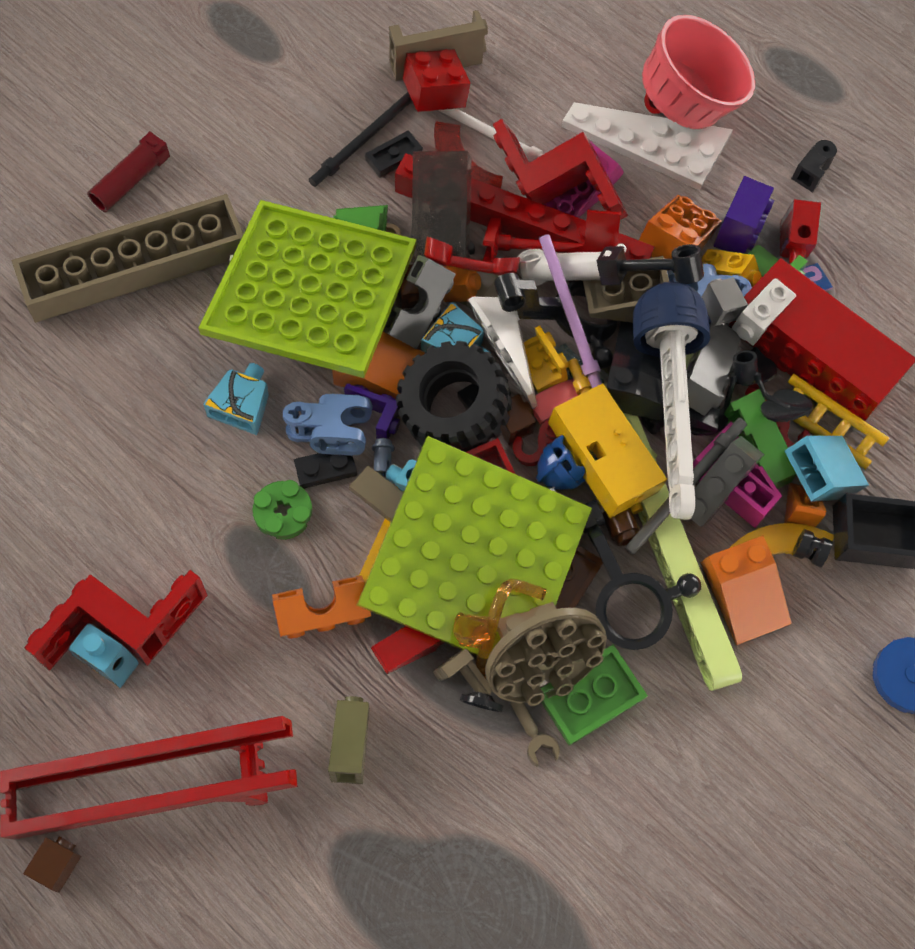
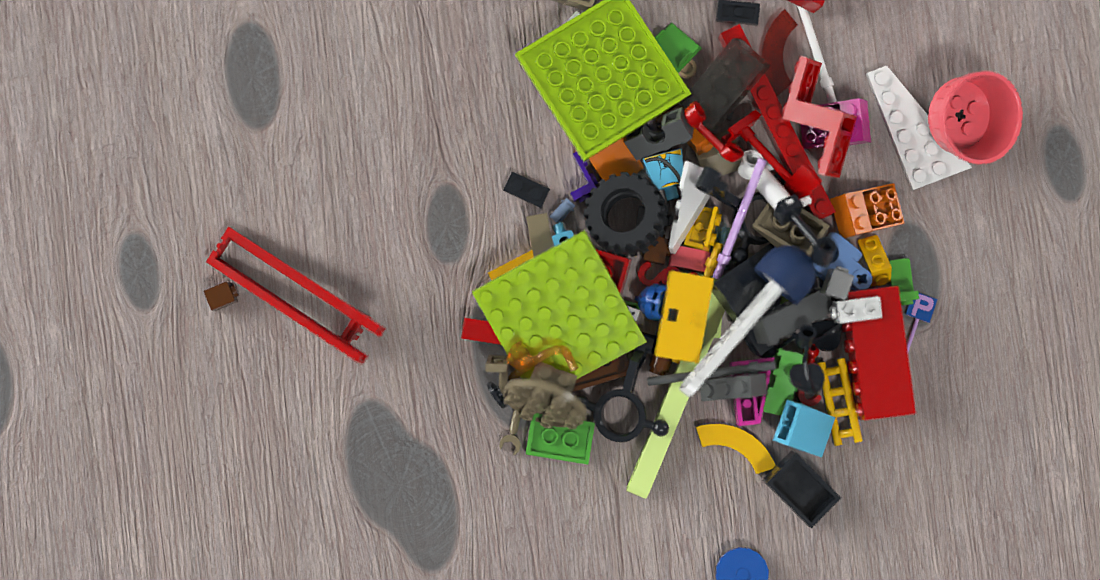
camera: 50 degrees right, 20 degrees up
red bracket [24,570,208,671] -> none
medium azure torso [69,623,139,688] -> none
medium azure torso [203,363,269,435] -> none
bright green plate [252,480,312,540] -> none
orange arch [272,575,371,639] -> none
medium blue piece [283,394,373,456] -> none
olive slope [328,696,370,784] -> none
orange slope [700,535,792,645] -> none
dark purple brick [713,176,775,254] -> none
red torso [780,199,821,264] -> none
orange slope [784,483,827,527] -> none
black leg [791,140,837,193] -> none
black wheel [792,529,833,568] -> none

